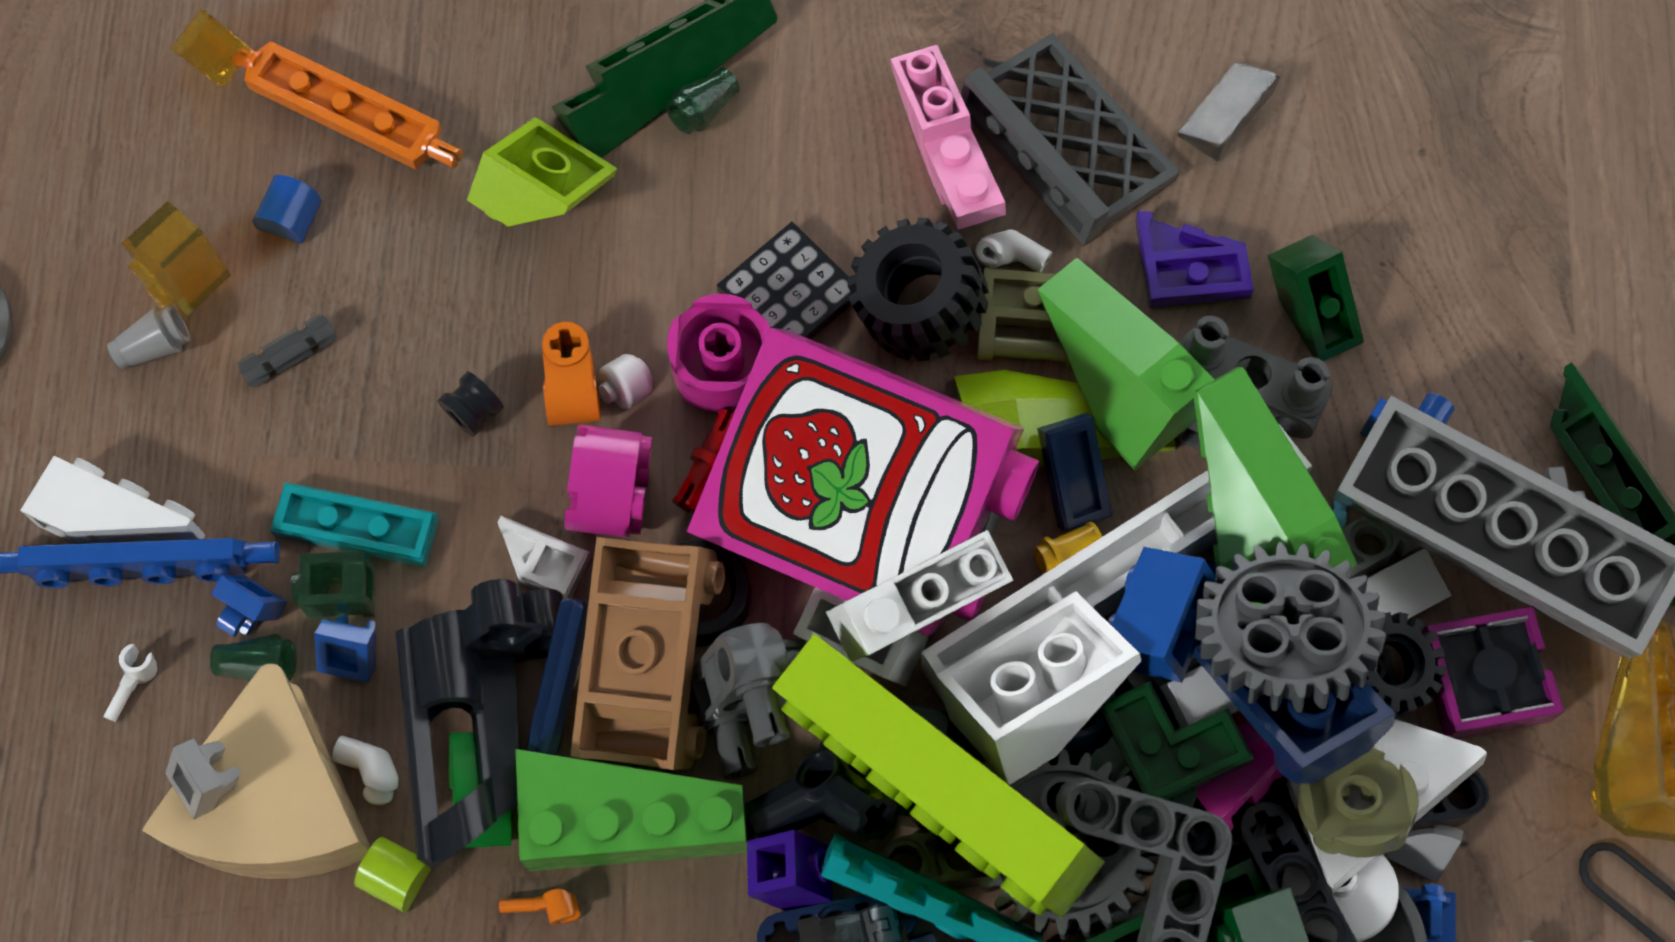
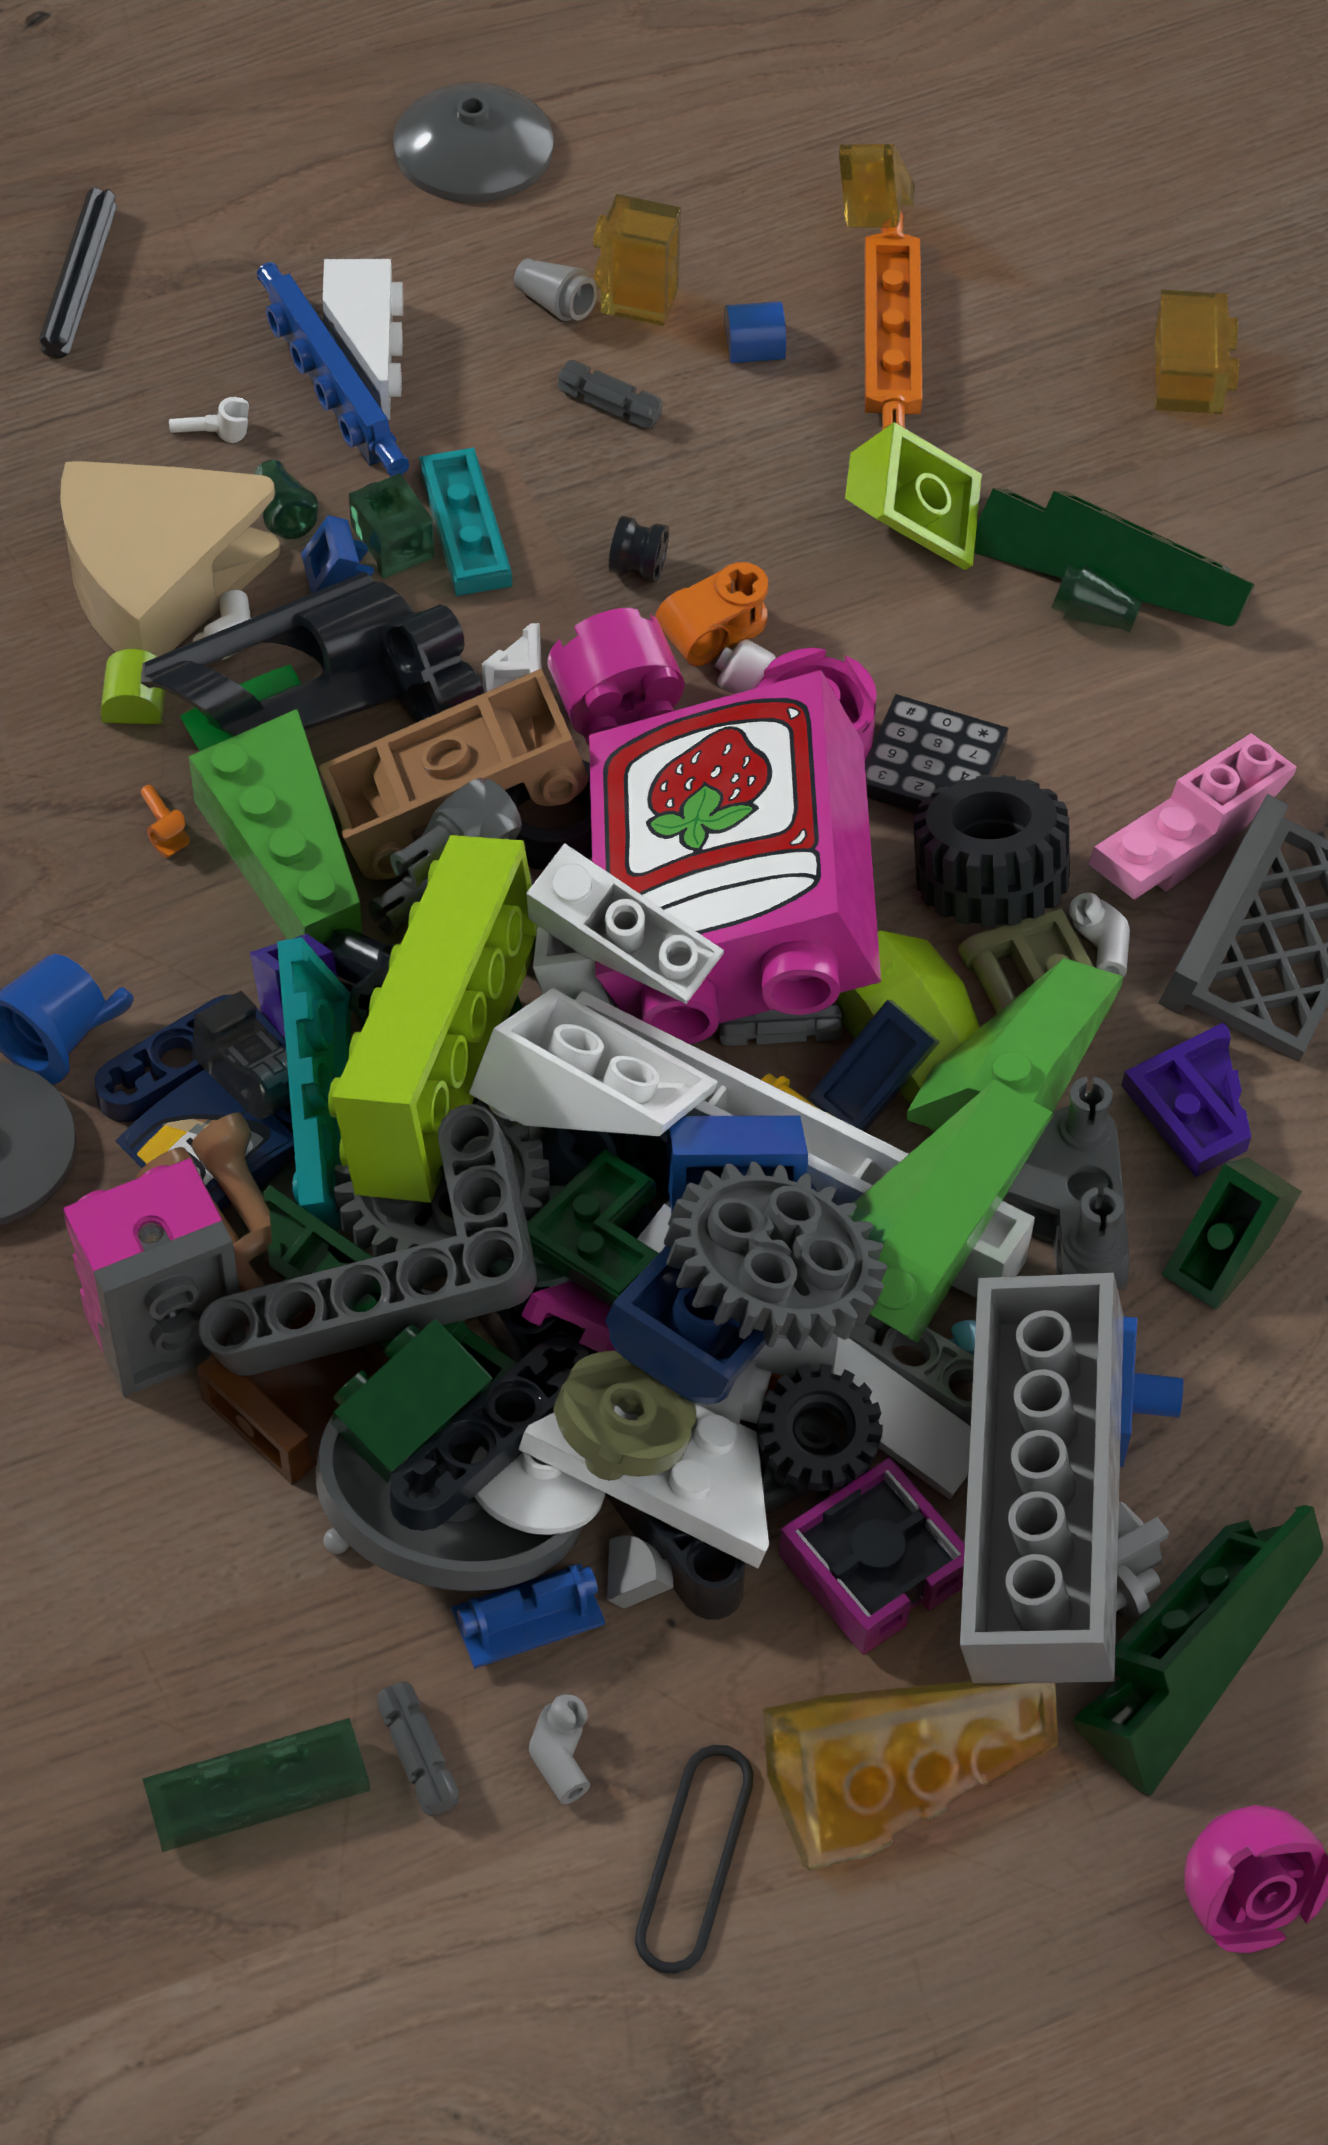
camera: 60 degrees right, 15 degrees down
light grey tile [165,738,240,819] -> none
blue tile [211,575,288,637] -> none
dark blue axle [526,598,588,756] -> none

